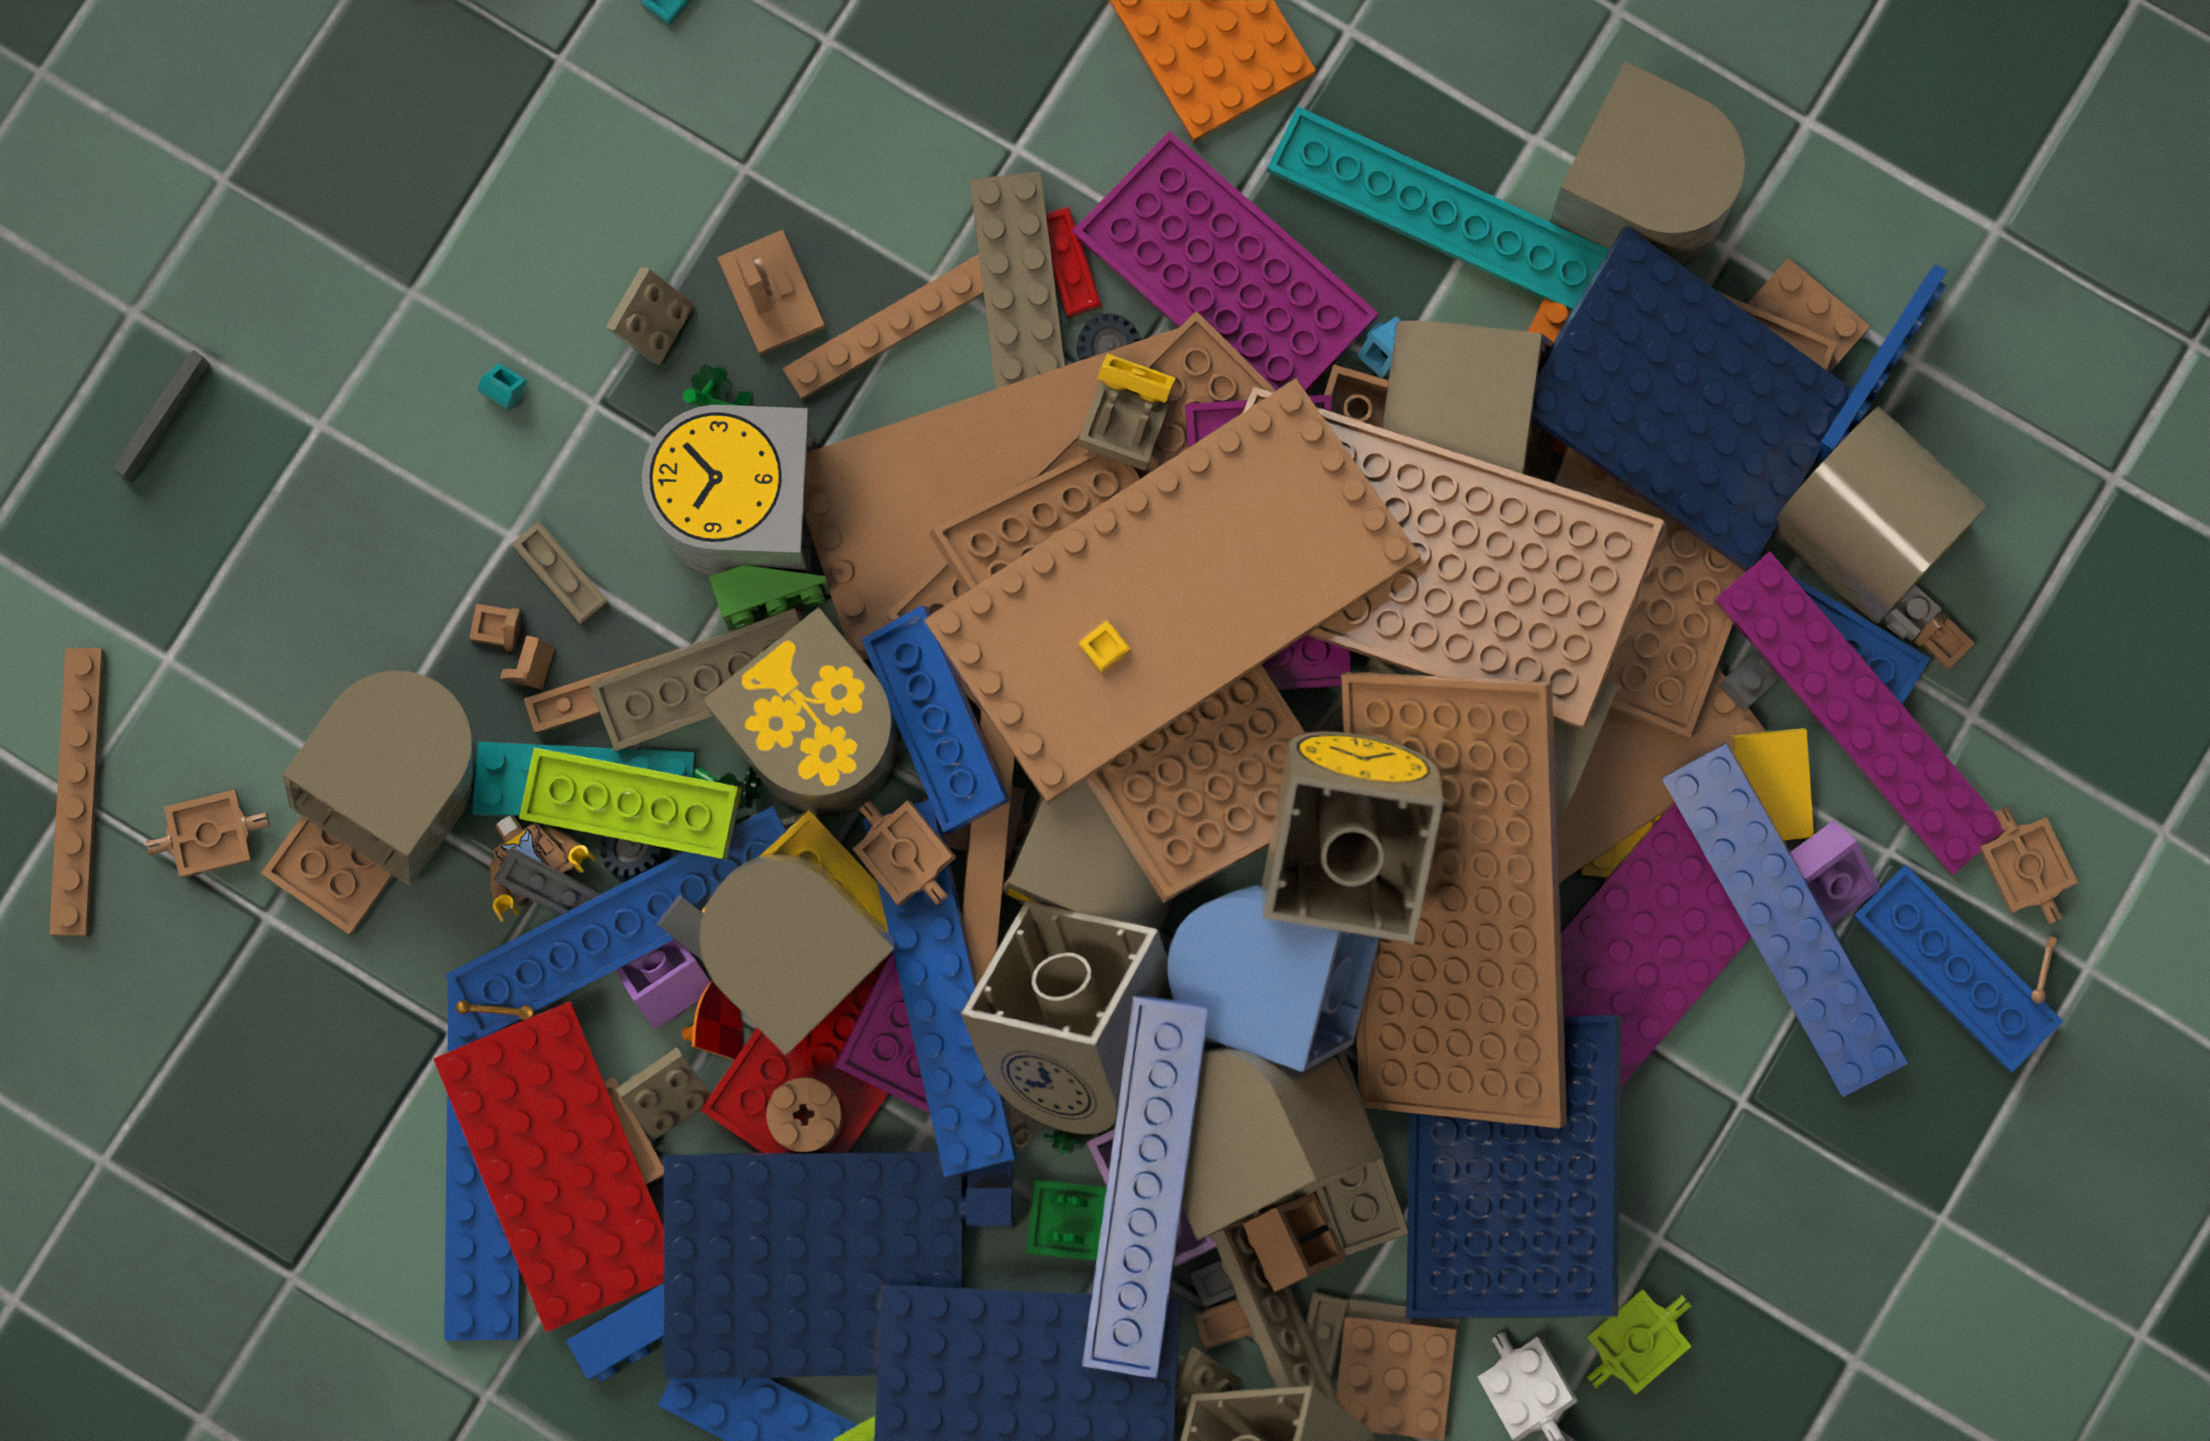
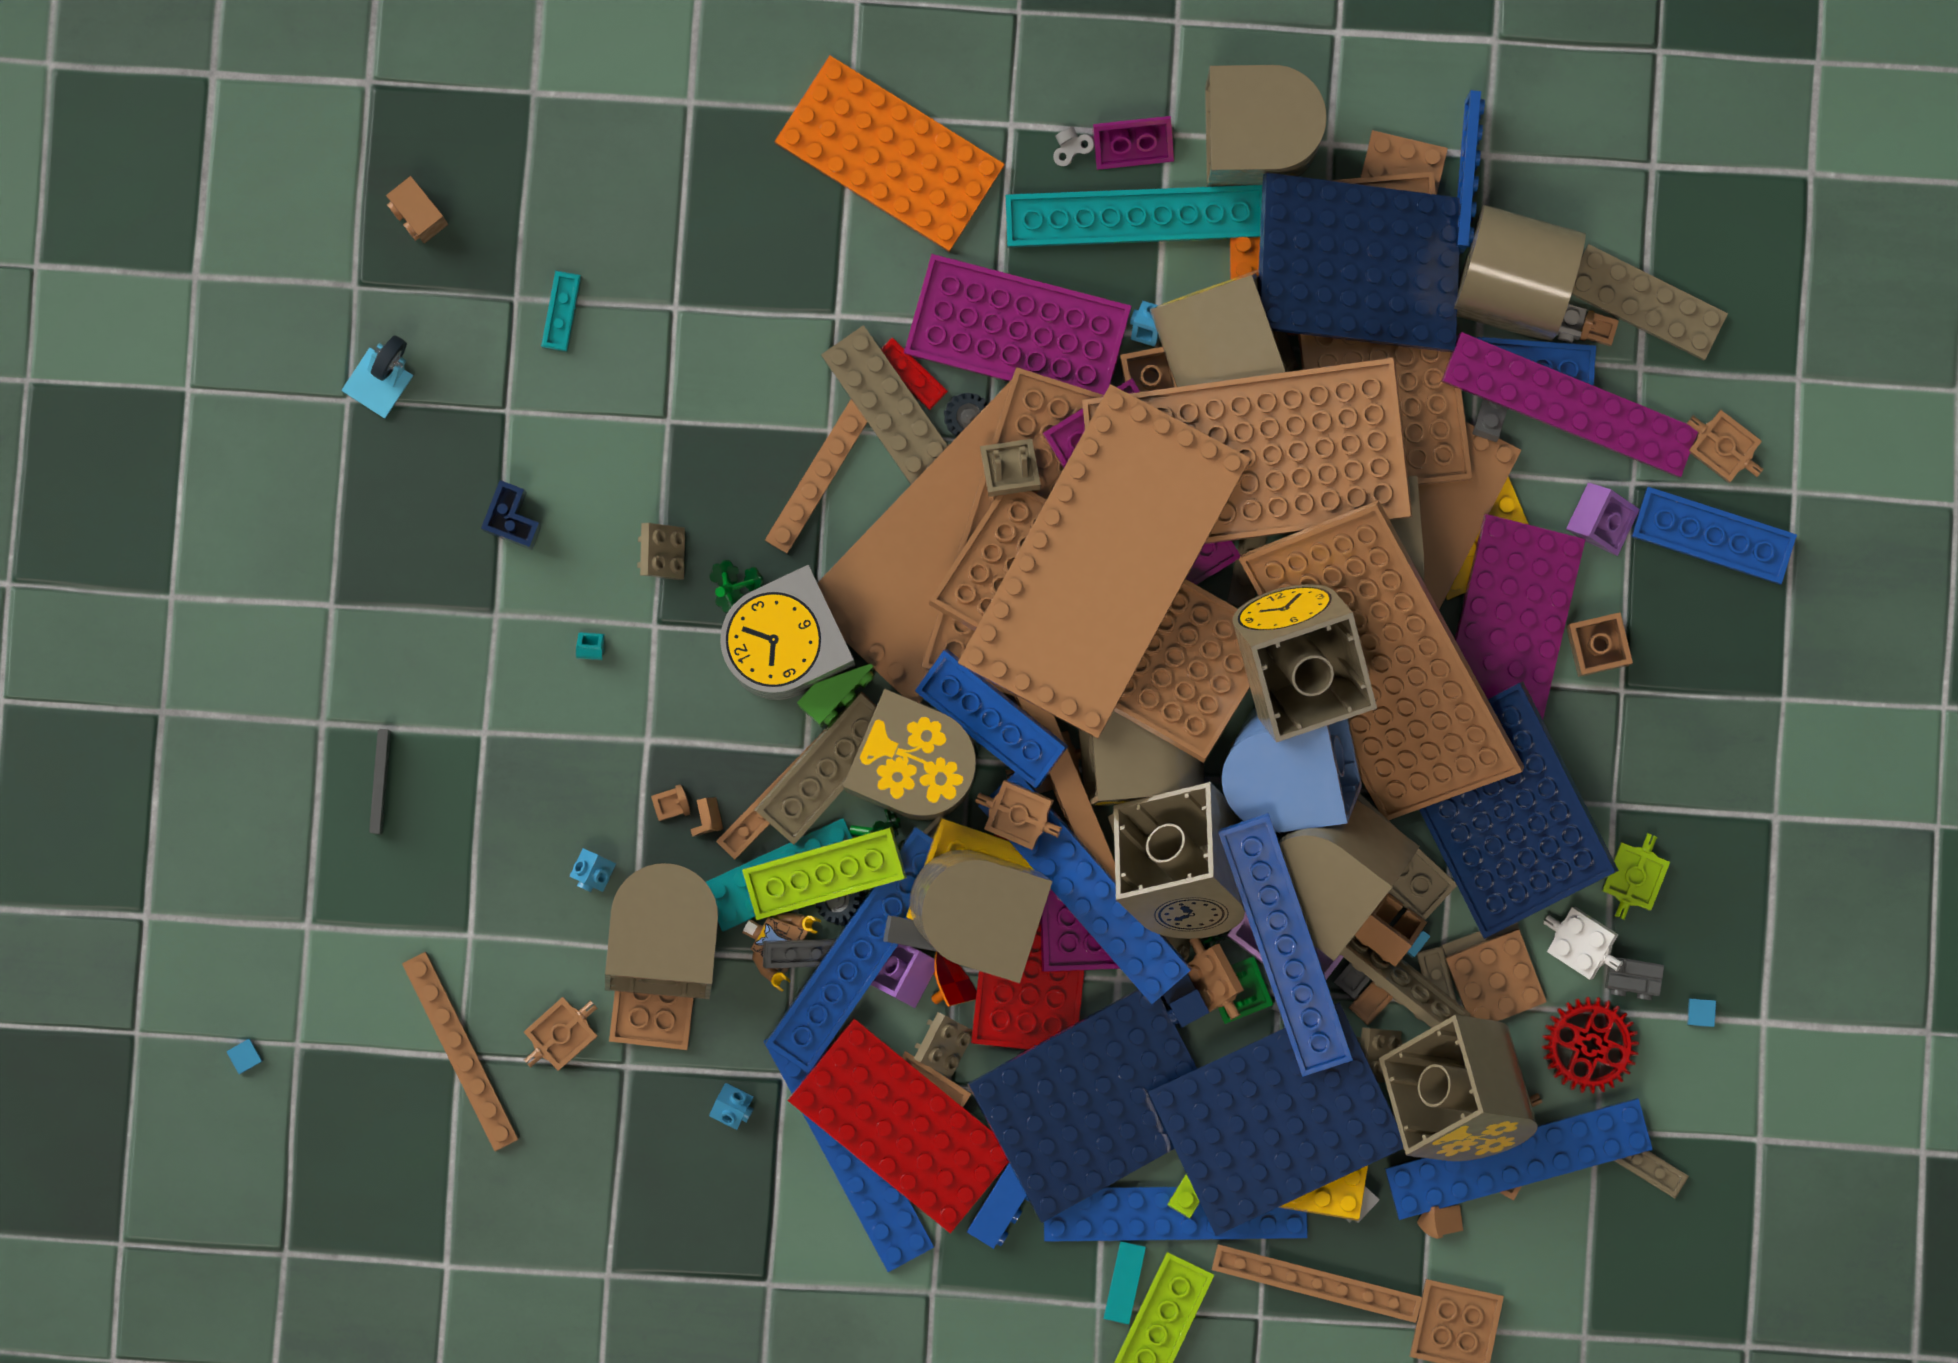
camera: 30 degrees left, 5 degrees up
pearl gold hinge [456,1000,533,1020] -> none
dark tan tile [511,521,609,626] -> none
medium nougat piece [717,230,825,356] -> none
medium nougat brick [767,1078,843,1153] -> none
yellow tile [1078,620,1131,674] -> none
yellow plate [1097,353,1176,403] -> none
blue plate [1662,742,1909,1097] -> none
yellow tile [1732,728,1814,840] -> none
medium nougat hinge [2031,935,2057,1003] -> none
none -> dark blue brick [481,480,541,550]
none -> dark azure brick [569,848,616,892]
none -> dark azure brick [709,1083,753,1130]
none -> light grey piece [1053,127,1095,166]
none -> magenta slope [1092,116,1174,170]
none -> medium nougat plate [1187,938,1244,1020]
none -> dark azure tile [1407,931,1430,957]
none -> medium nougat brick [1566,612,1633,677]
none -> dark tan plate [1571,244,1728,361]

